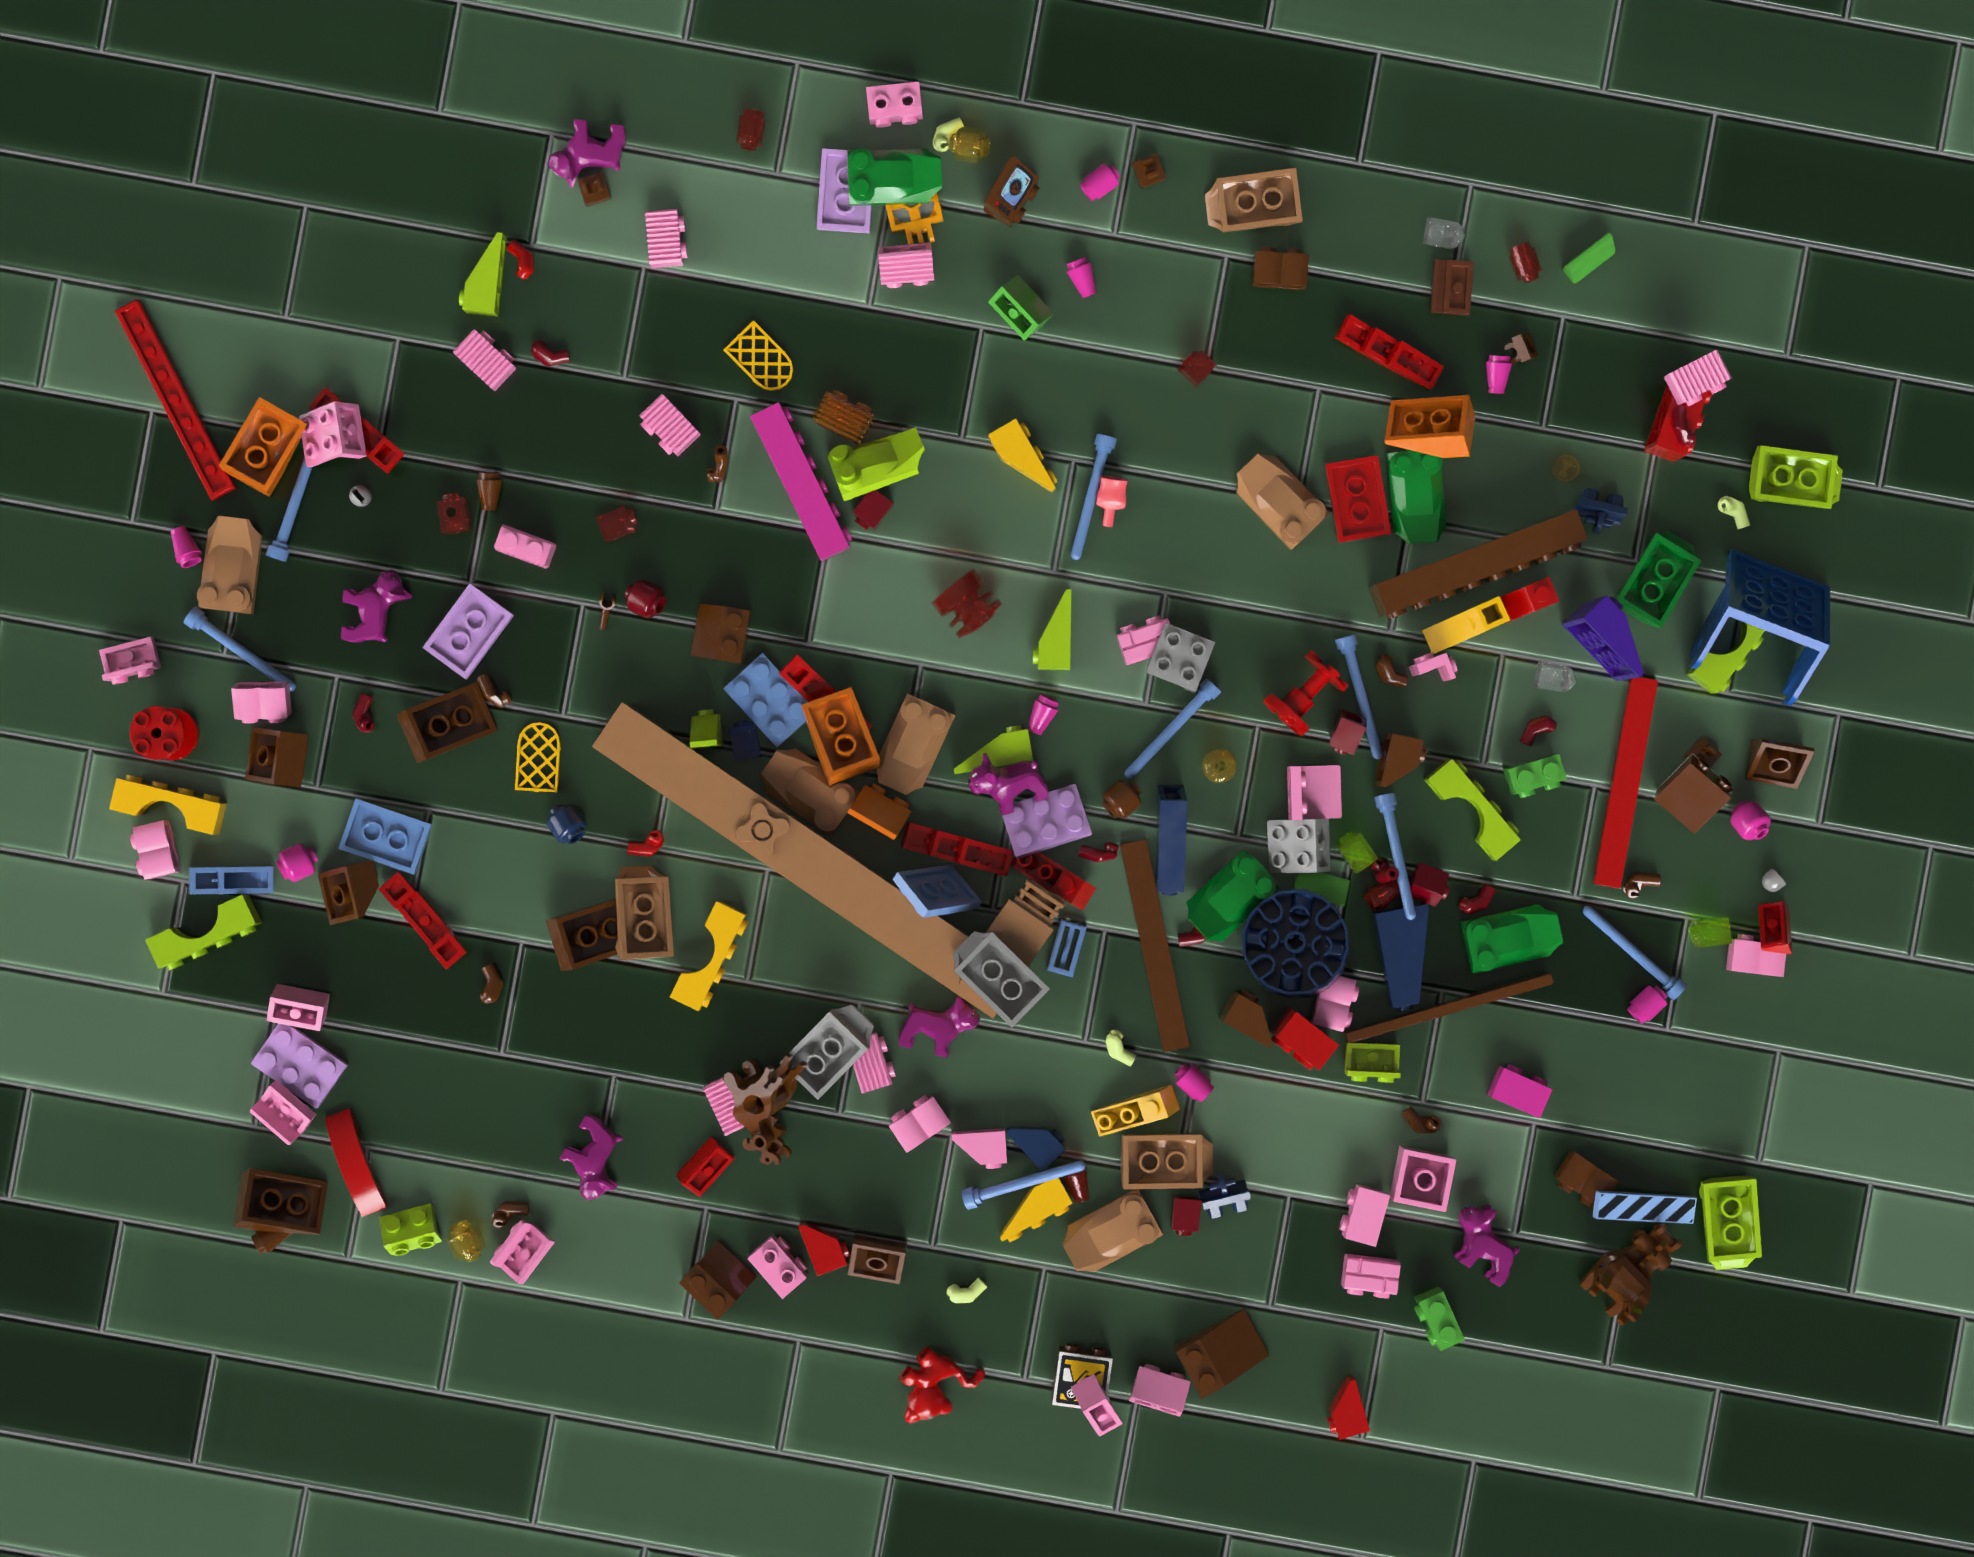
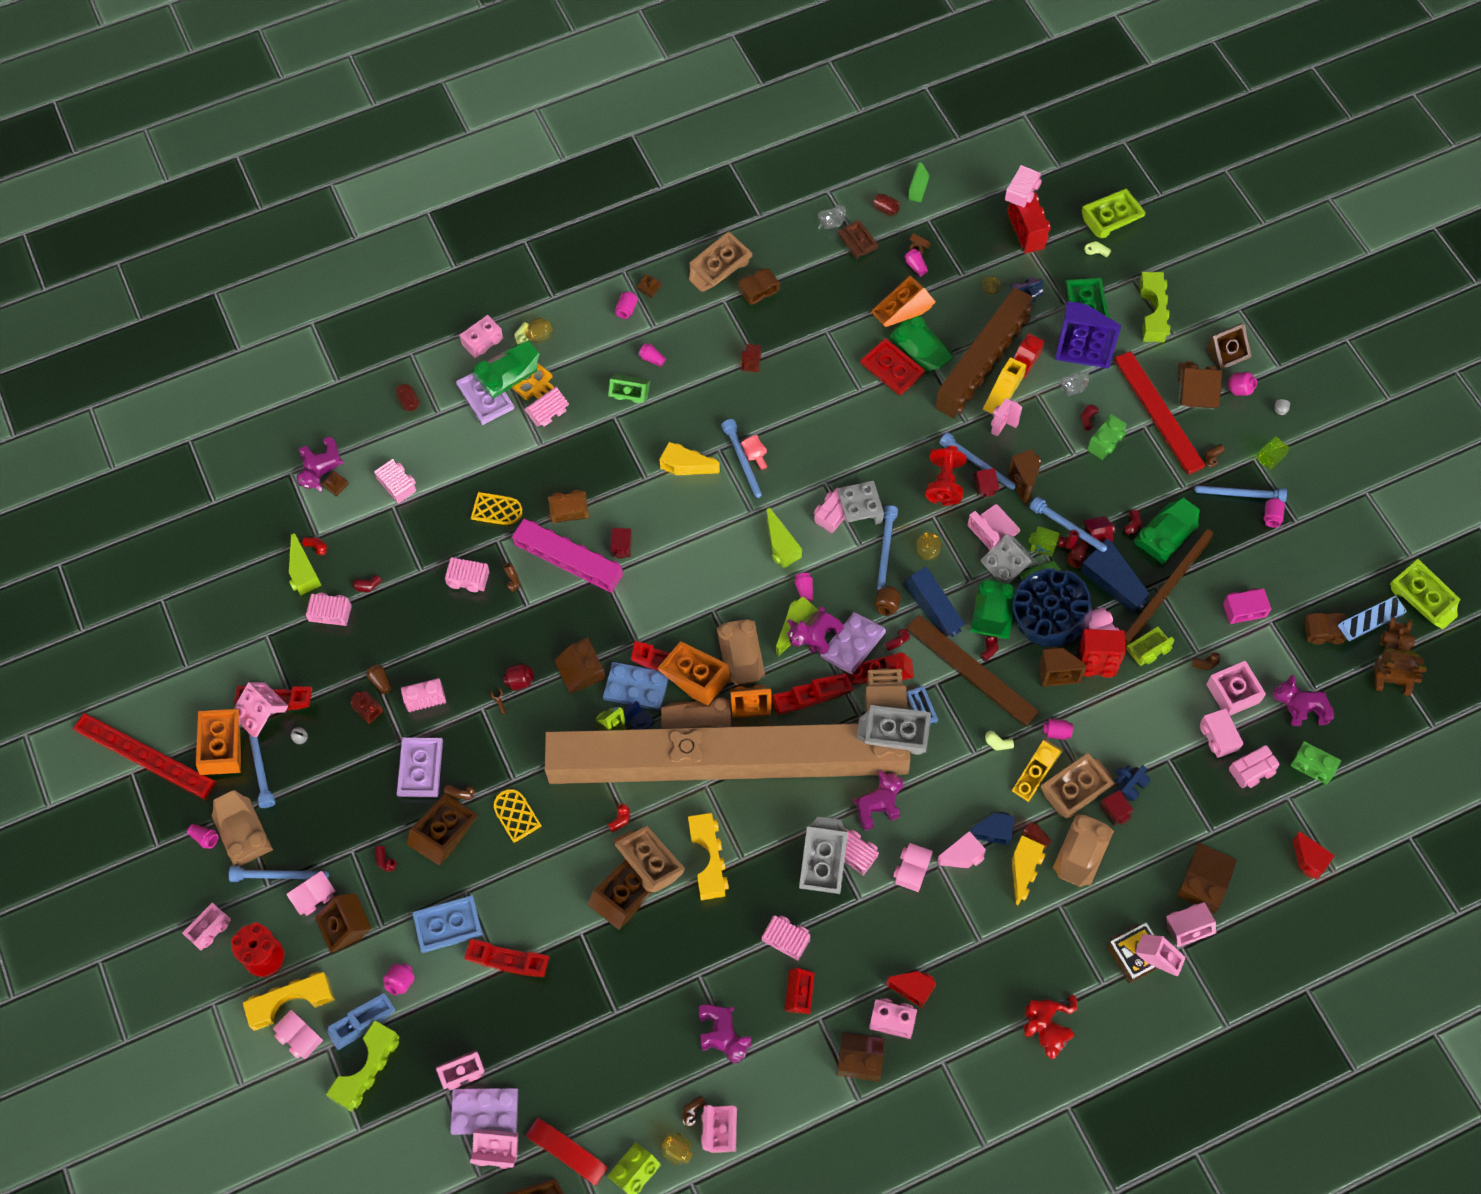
camera: 35 degrees left, 25 degrees down
reddish brown slope [318,860,379,925] -> none
magenta animal [341,570,412,643] -> none
reddish brown arm [480,963,503,1004] -> none
dark blue head [547,804,587,844] -> none
clear red bracket [596,505,638,543] -> none
reddish brown animal [723,1053,807,1165] -> none
lime slope [828,427,925,501] -> none
reddish brown slope [848,1234,907,1284] -> none
medium blue plate [893,864,982,918] -> none
clear red wheel [931,569,1002,638] -> none
yellowish green arm [947,1277,987,1303] -> none
medium blue piece [962,1161,1085,1210] -> none
reddish brown slope [984,156,1040,228] -> none
medium nougat slope [1236,453,1330,550] -> none
red slope [1335,314,1444,390] -> none
reddish brown arm [1375,654,1409,688] -> none
lime arch [1424,759,1520,861] -> none
dark red arm [1673,406,1696,446] -> none
blue piece [1688,549,1830,706] -> none
bright pink brick [1726,934,1786,977] -> none
red slope [1758,901,1792,954] -> none

